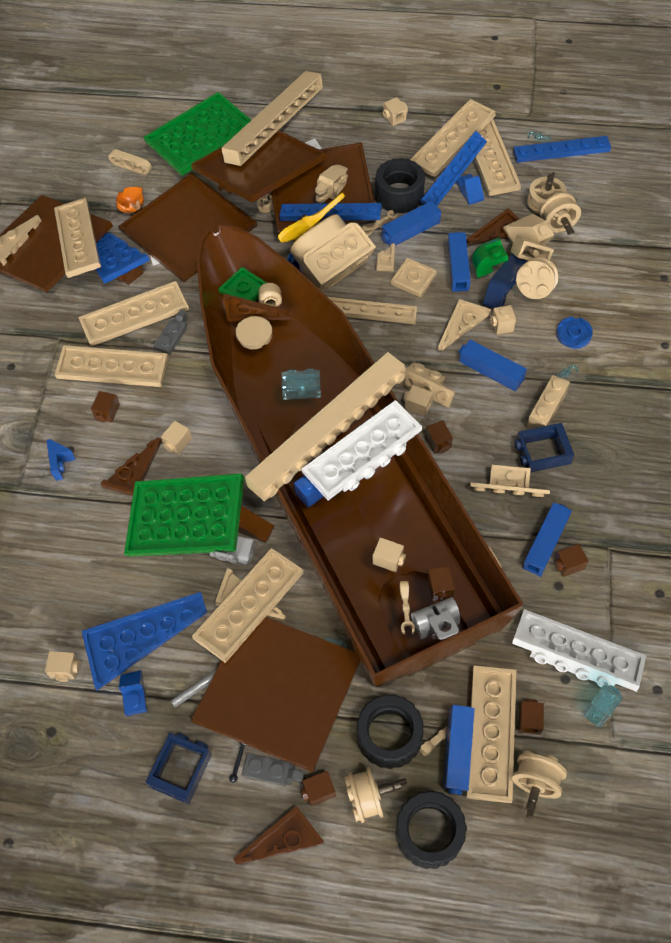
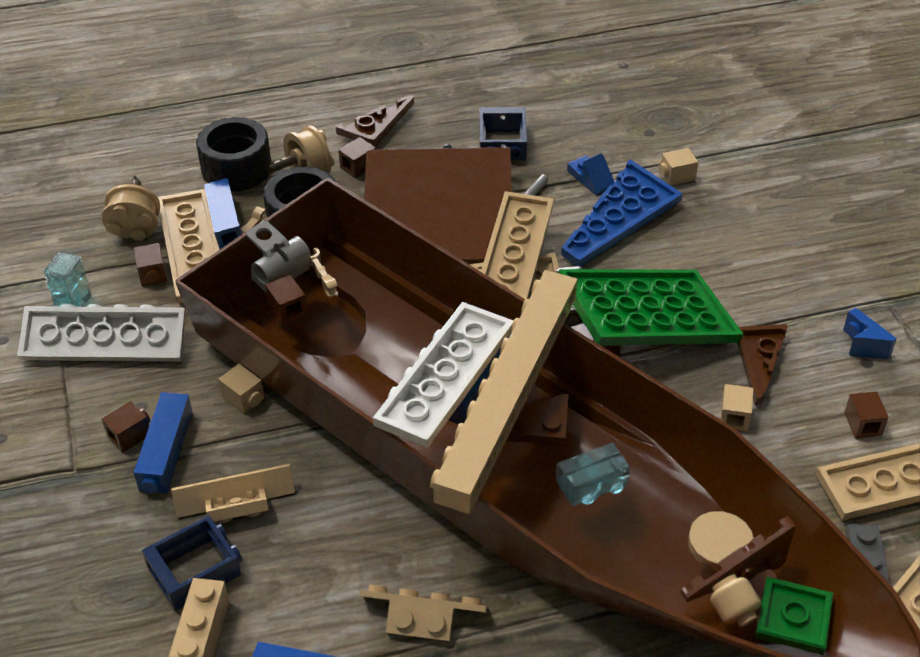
camera: 155 degrees right, 15 degrees down
tan brick [373,538,406,572] -> none
tan brick [403,385,433,417] -> none
reddish brown brick [425,420,453,454] -> none

